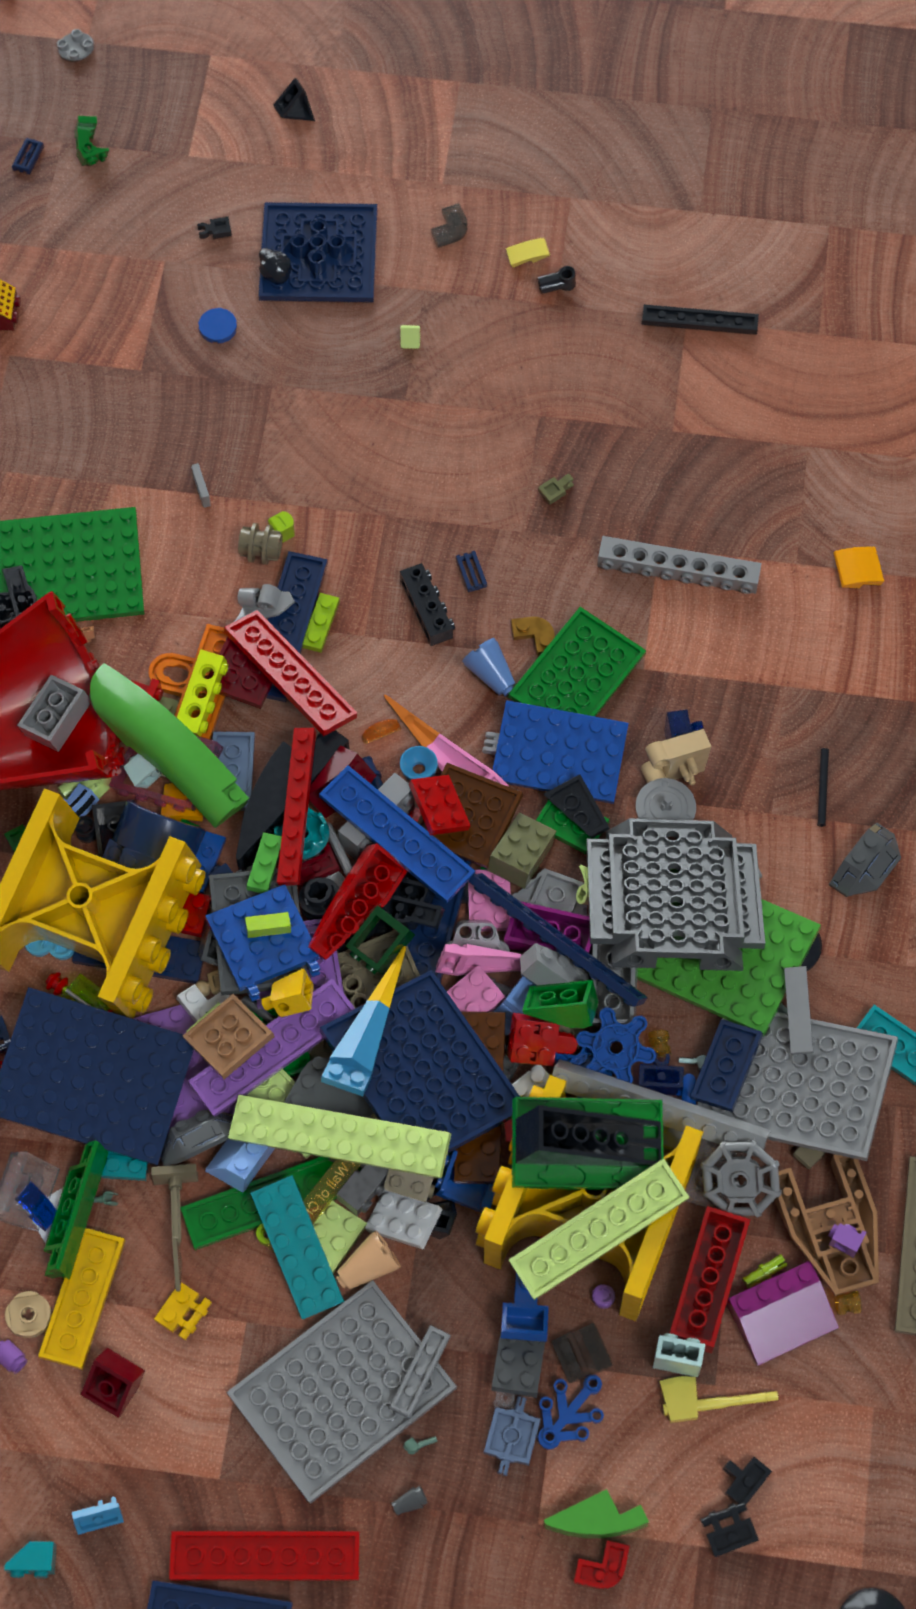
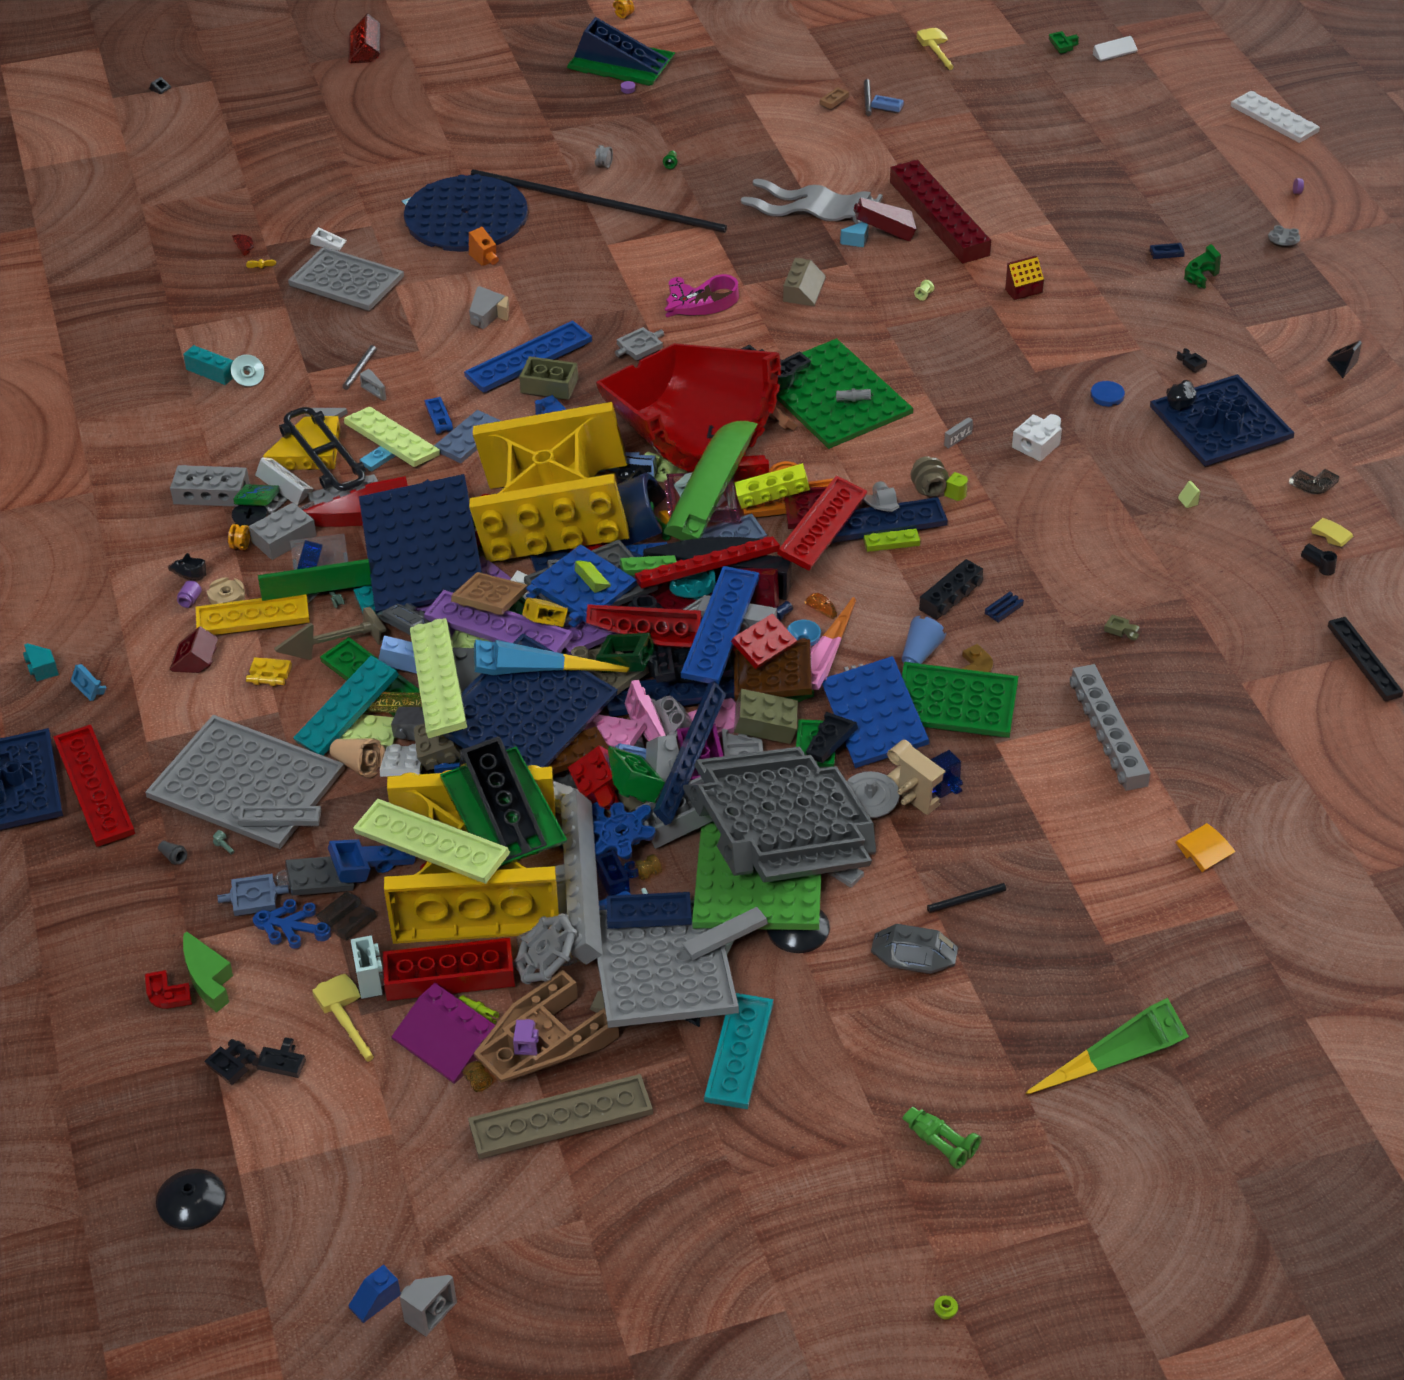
camera: 65 degrees right, 20 degrees down
light grey brick [17,675,91,752] -> none
none -> light grey pin [836,388,871,402]
none -> white brick [1012,414,1062,461]

